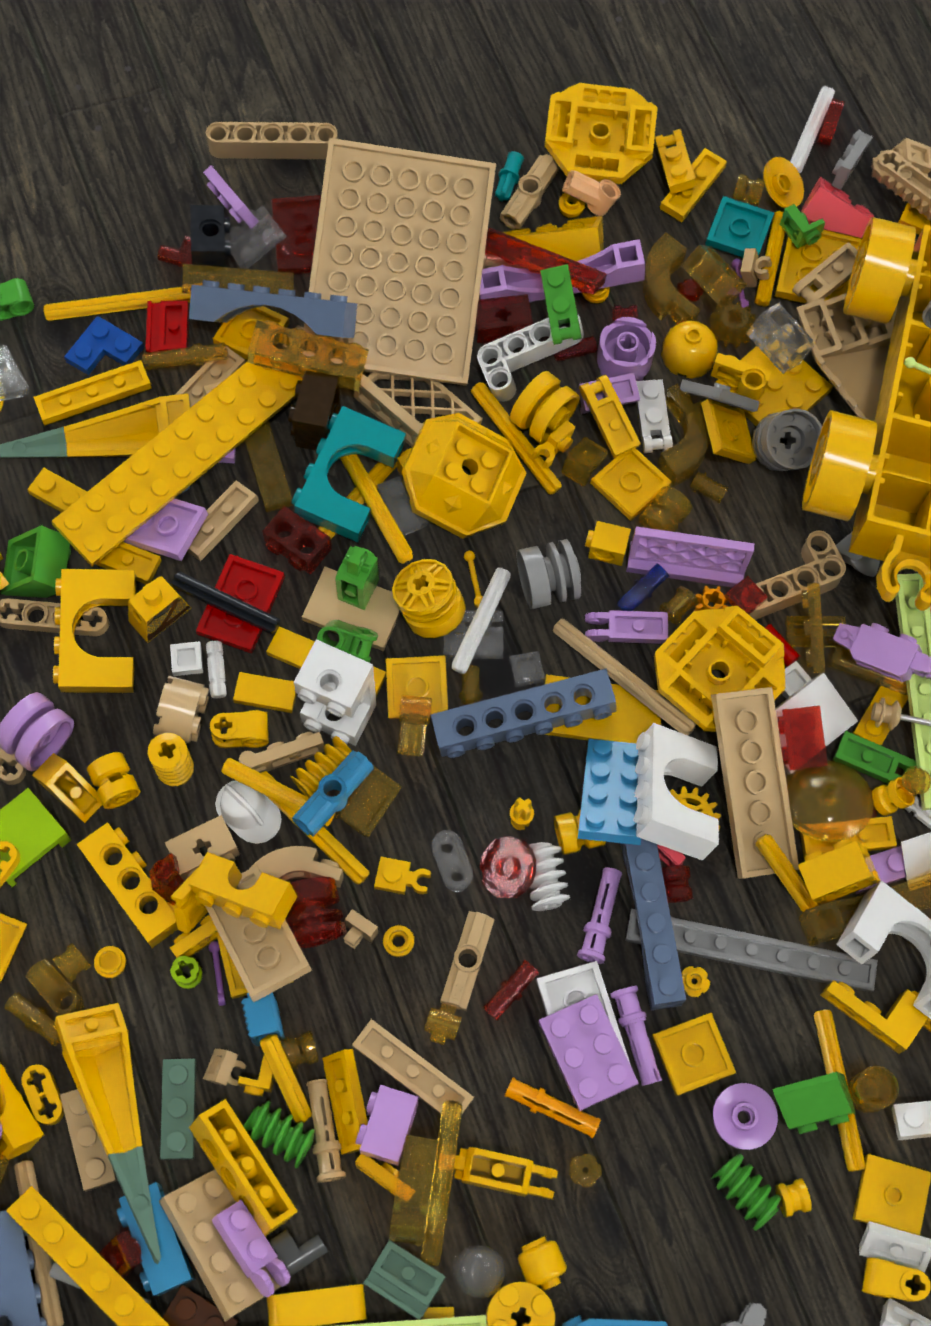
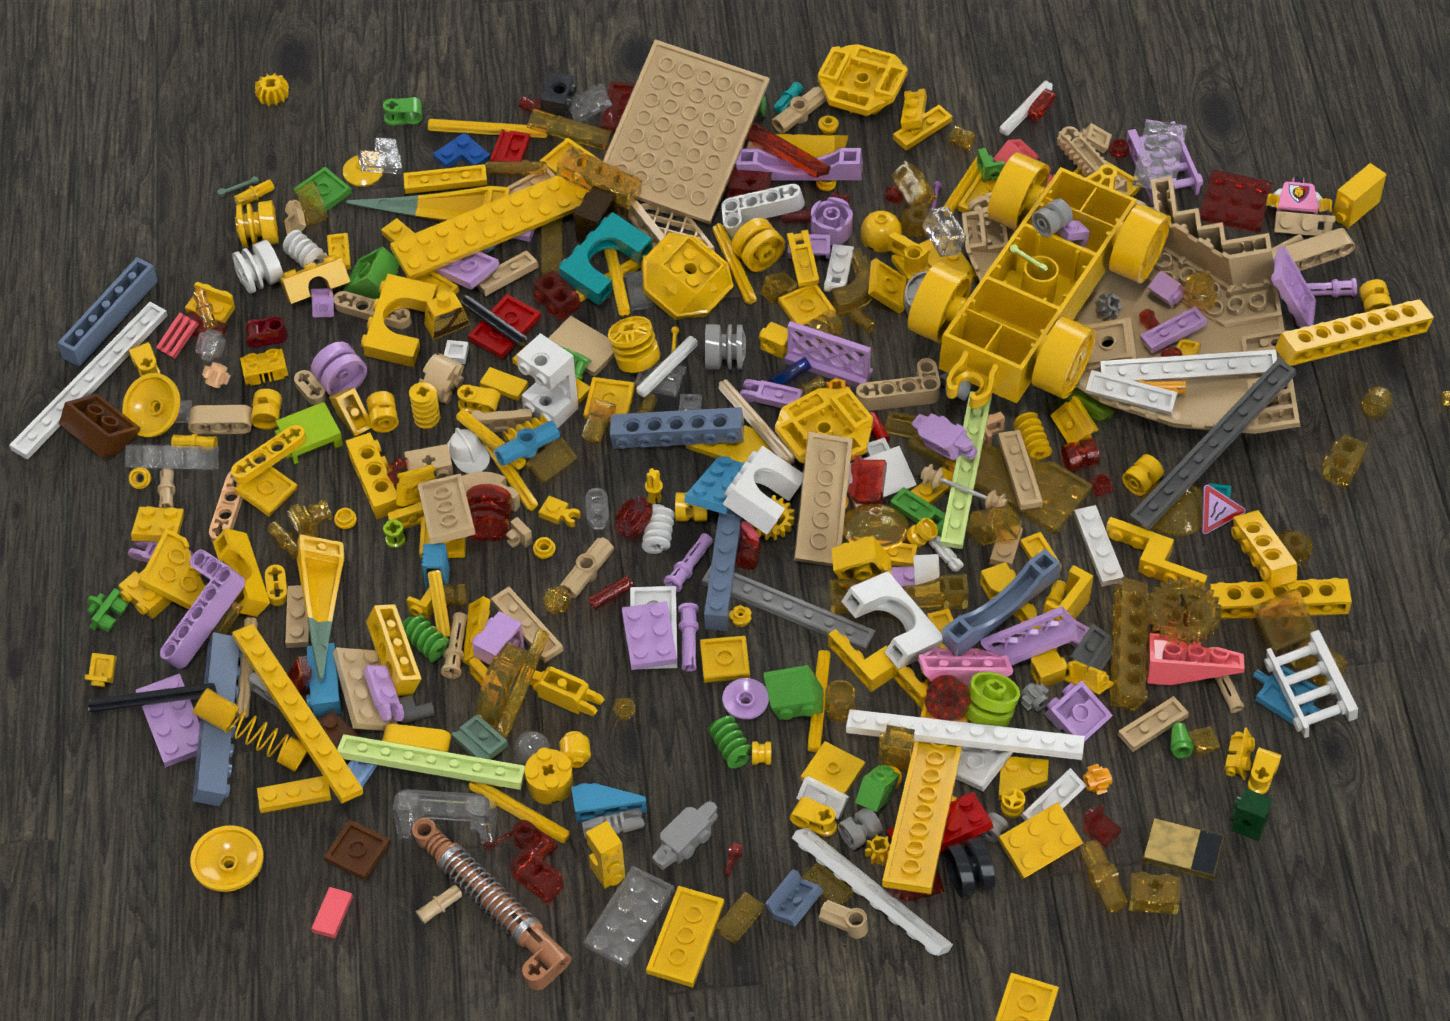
camera: 20 degrees right, 15 degrees down
sand green plate [160,1058,197,1160] -> none
sand blue arch [189,280,358,338] -> none
yellow arch [189,852,297,930] -> none
lavender plate [203,166,259,228] -> none
tan tile [203,1048,246,1086] -> none
tan beam [206,122,338,159] -> none
white axle [206,641,227,699] -> none
medium lavender hinge [208,941,226,1006] -> none
bright green hinge [335,546,379,610] -> none
light orange pin [504,1077,601,1139] -> none
yellow plate [531,420,575,469] -> none
bright green plate [540,264,582,345] -> none
light nougat piece [562,170,621,216] -> none
clear yellow arch [643,232,700,324] -> none
light grey plate [680,379,760,412] -> none
teal plate [705,196,774,257] -> none
clear red tile [725,576,768,615] -> none
tan tile [740,248,772,287] -> none
yellow axle [756,834,819,915] -> none
yellow dish [763,157,804,208] -> none
clear yellow plate [802,583,826,673] -> none
light grey hinge [831,129,873,190] -> none
clear yellow plate [902,766,931,796] -> none

